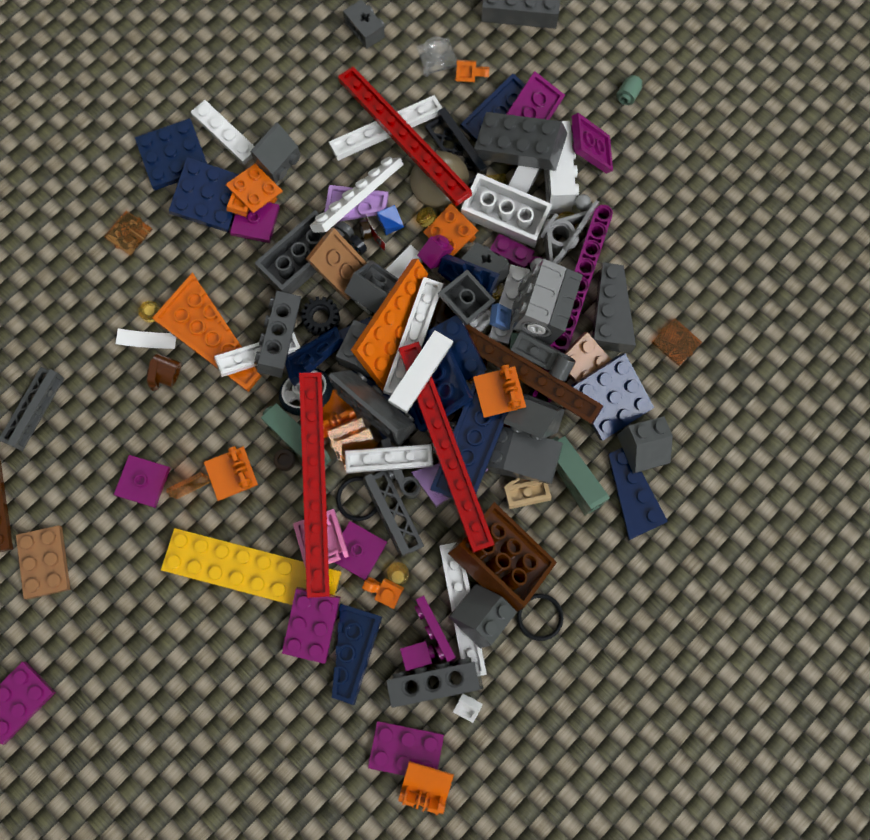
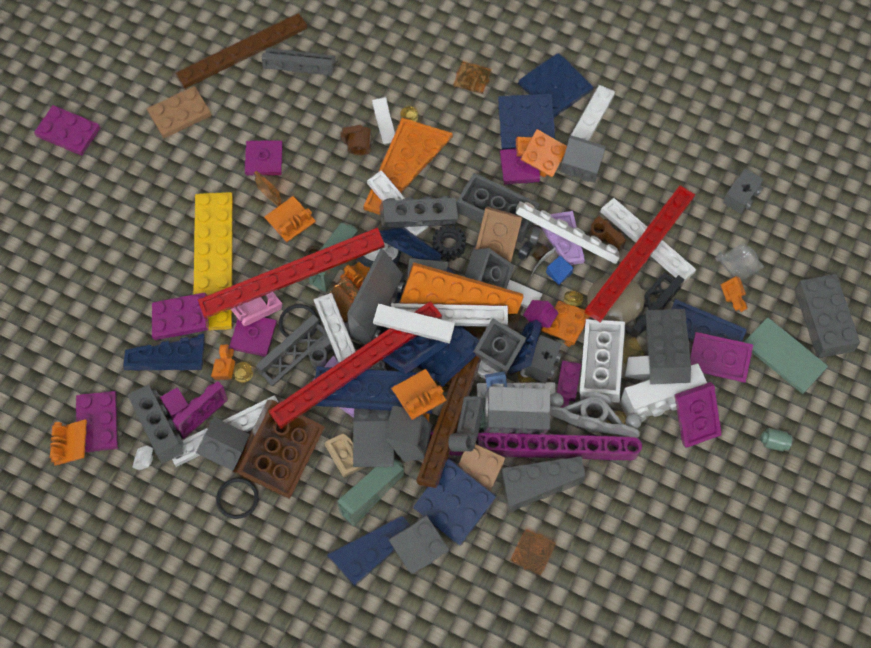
camera: 70 degrees right, 10 degrees down
none -> reddish brown plate [589,215,626,252]
none -> sand green tile [744,317,828,394]

